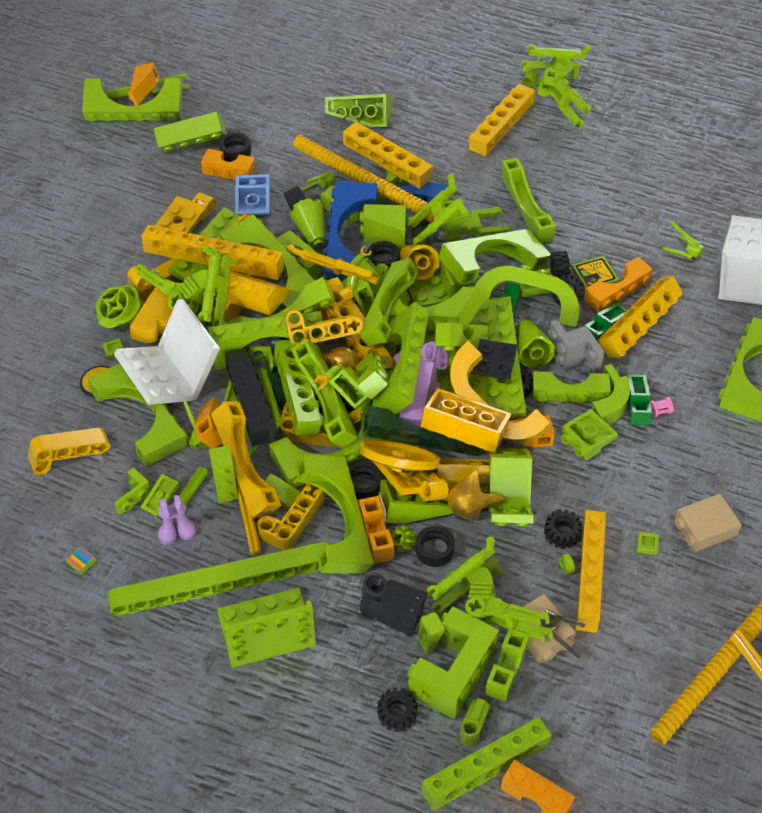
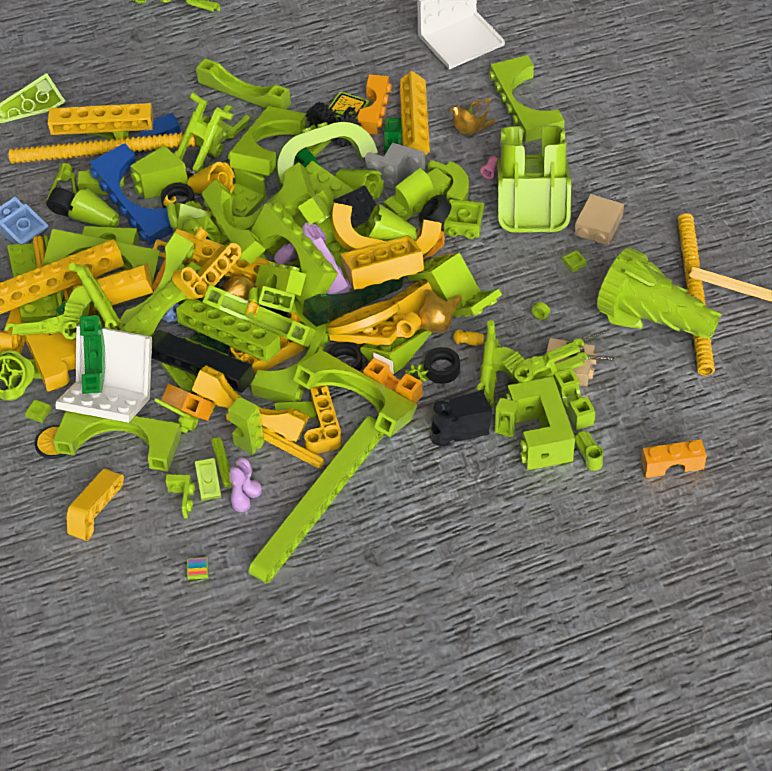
camera: 40 degrees left, 0 degrees up
lime bracket [217,588,316,668] -> none
lime bracket [248,346,277,377] -> none
yellow piece [286,245,378,285] -> none
black tyre [377,687,418,732] -> none
lime brick [421,717,552,811] -> none
yellow brick [468,83,535,157] -> none
black tyre [544,509,582,549] -> none
yellow arch [575,510,606,633] -> none
green slope [627,374,652,426] -> none
lime plant [662,221,704,260] -> none
none -> green slope [80,315,105,394]
none -> lime cone [365,204,418,241]
none -> lime brick [395,168,433,210]
none -> black tyre [419,195,451,223]
none -> pearl gold piece [450,97,496,135]
none -> yellow arm [453,330,484,347]
none -> lime piece [497,126,571,232]
none -> lime cone [597,247,722,338]

